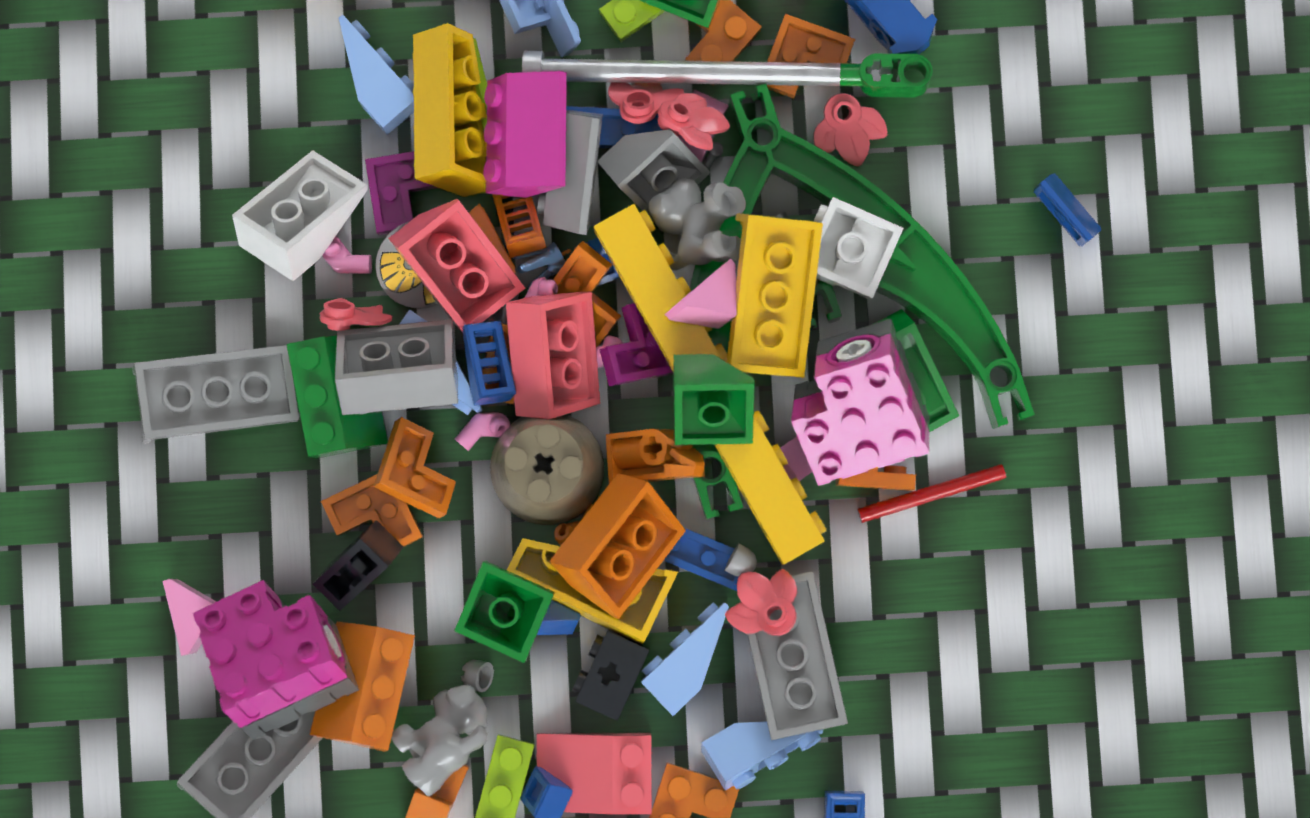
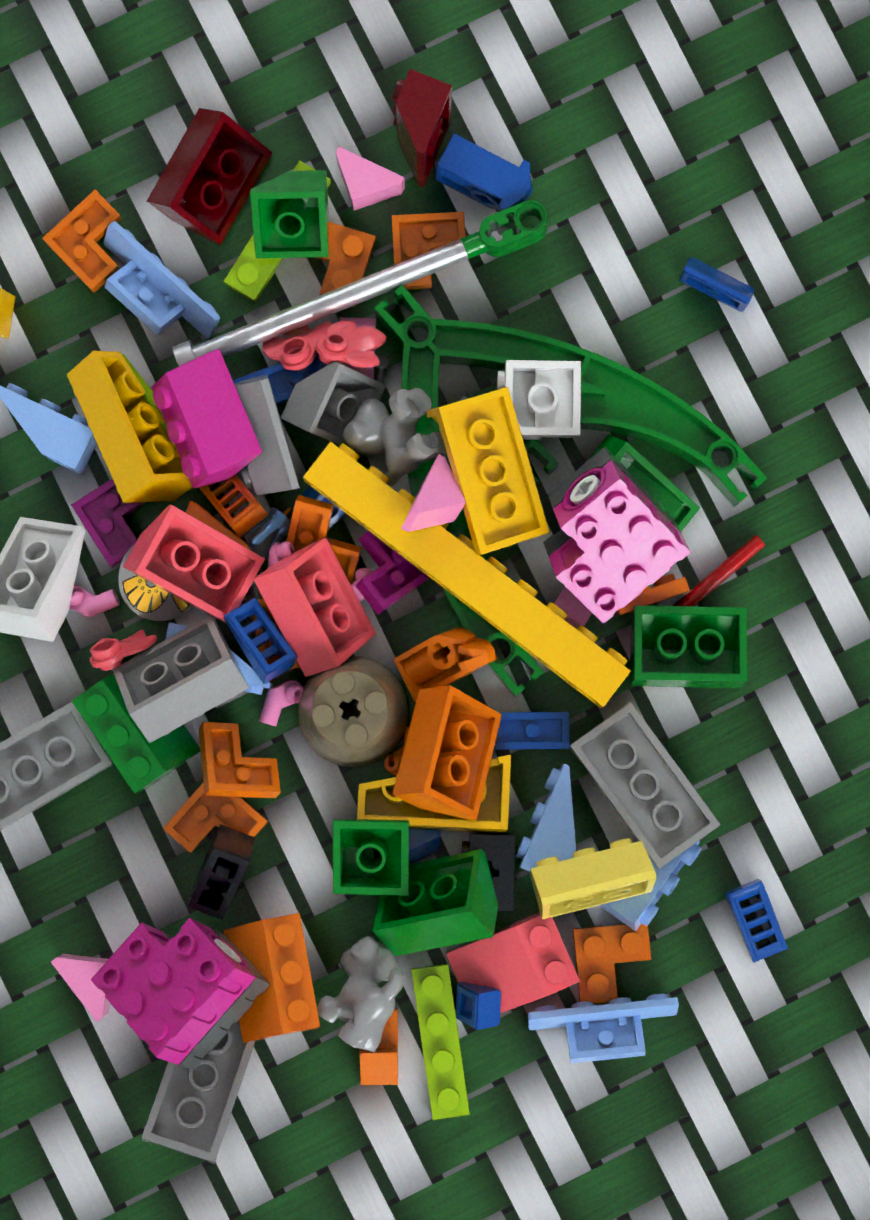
camera: 20 degrees left, 0 degrees up
light grey hinge [461,660,494,692] -> none
green slope [673,354,754,445] -> none
light grey hinge [724,544,757,577] -> none
coral plate [725,569,797,636] -> none
coral plate [813,93,887,167] -> none
none -> green slope [373,849,498,956]
none -> light yellow slope [530,838,657,920]
none -> green slope [630,606,748,688]

